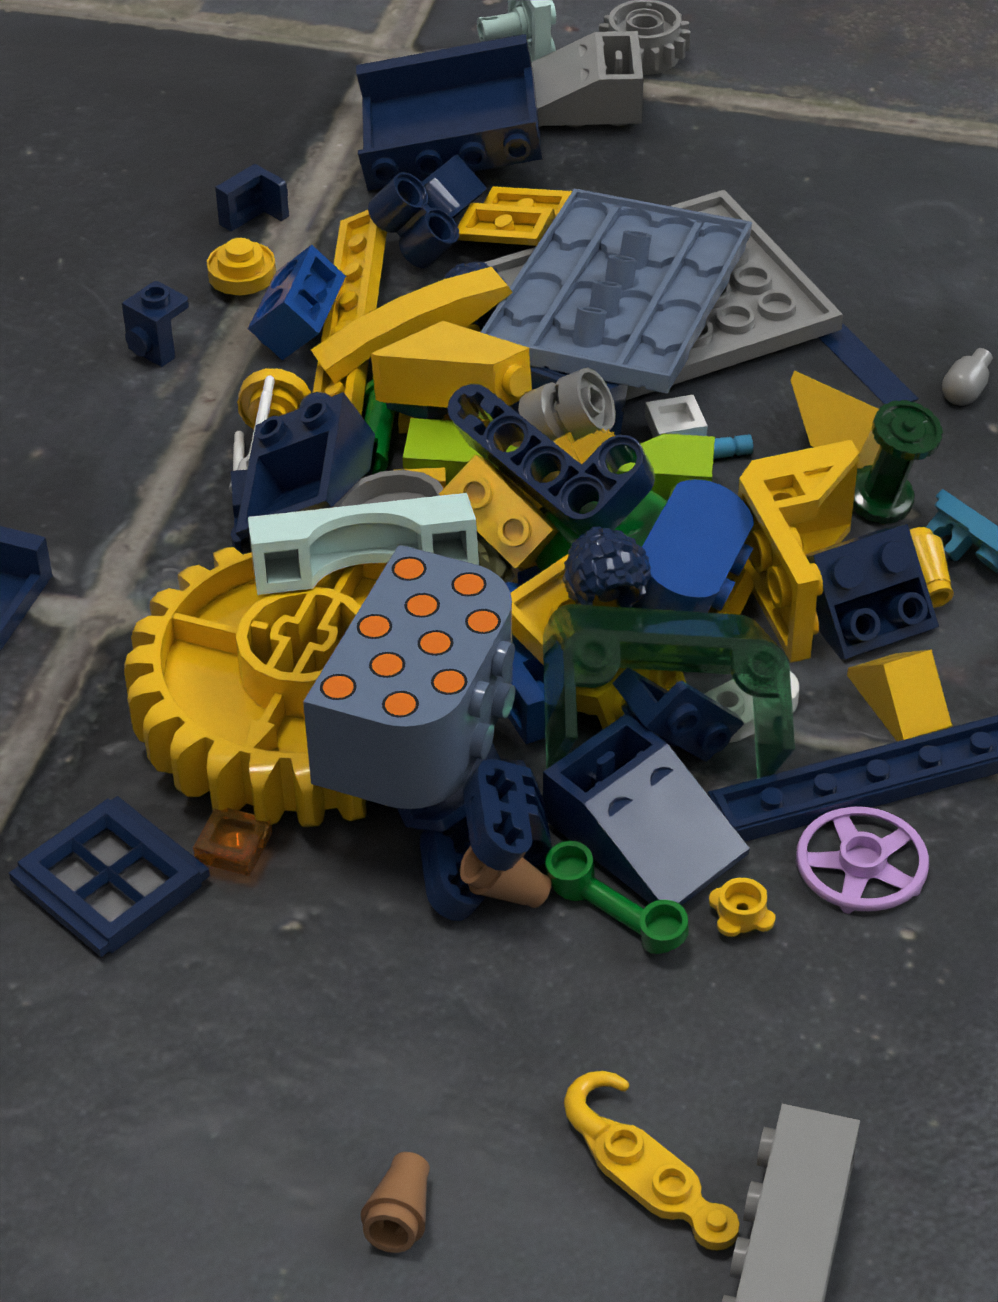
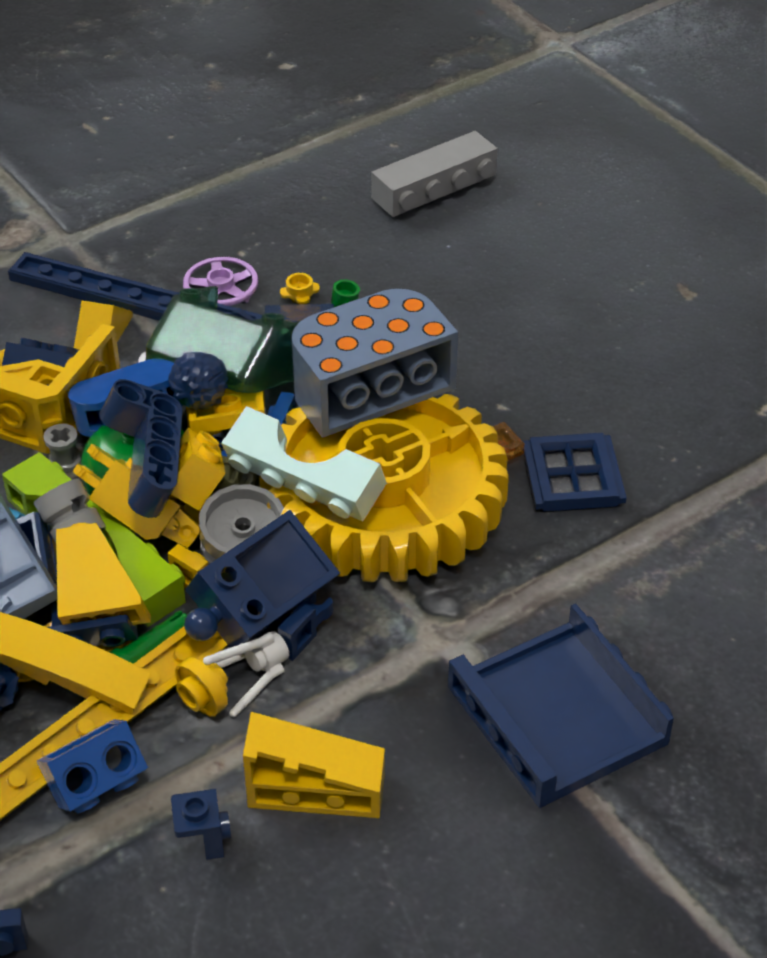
camera: 140 degrees left, 0 degrees up
yellow plate [206,238,276,295] -> none
medium nougat cone [361,1152,430,1253] -> none
yellow piece [564,1071,740,1251] -> none
none -> yellow wedge [243,712,385,818]

